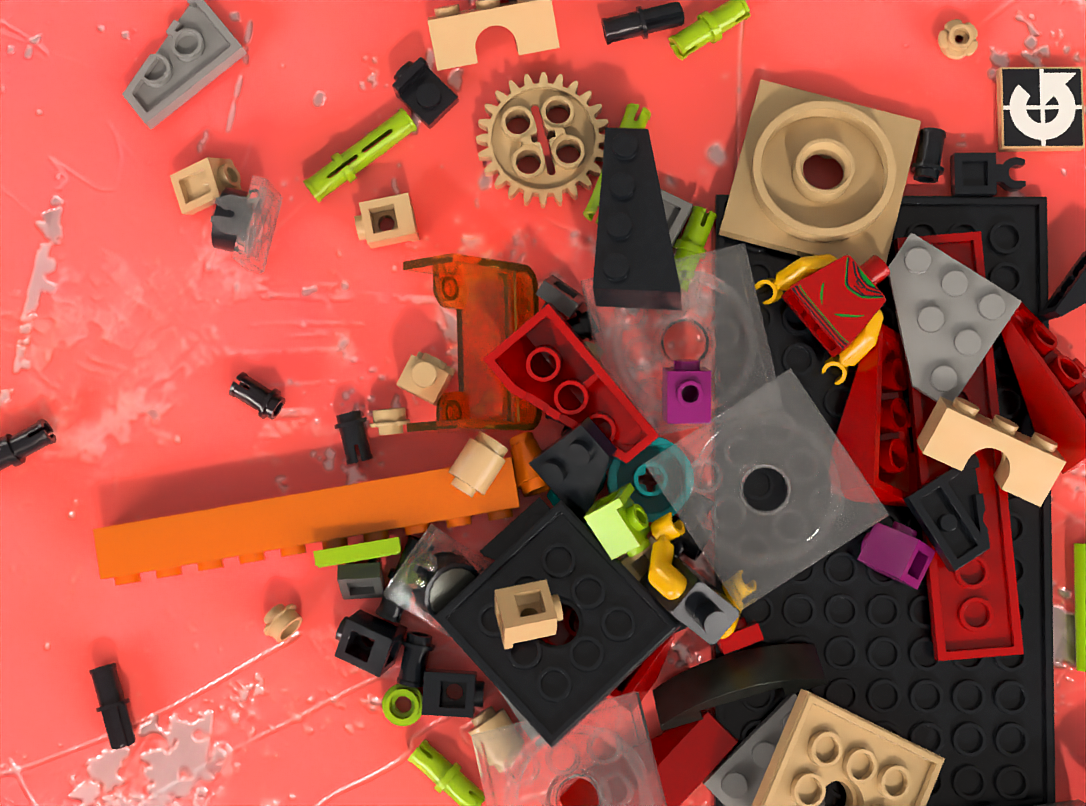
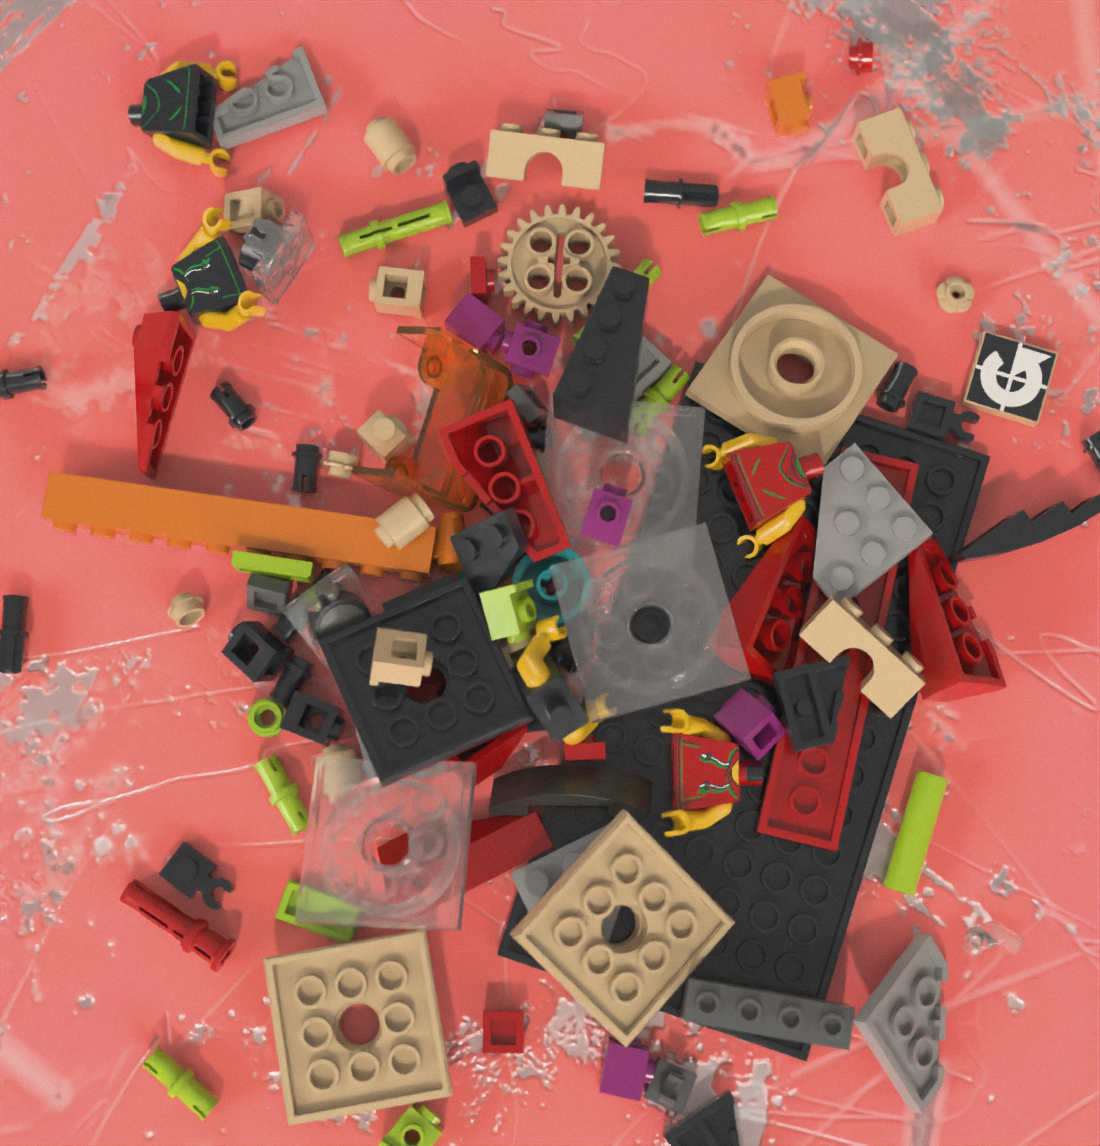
camera: 15 degrees right, 5 degrees down
none -> black torso [128,60,237,177]
none -> red wedge [132,311,197,479]
none -> torso [158,207,266,331]
none -> tan brick [364,117,417,175]
none -> magenta brick [444,292,506,360]
none -> red plate [470,256,495,305]
none -> magenta brick [500,320,561,379]
none -> torso [660,708,763,837]

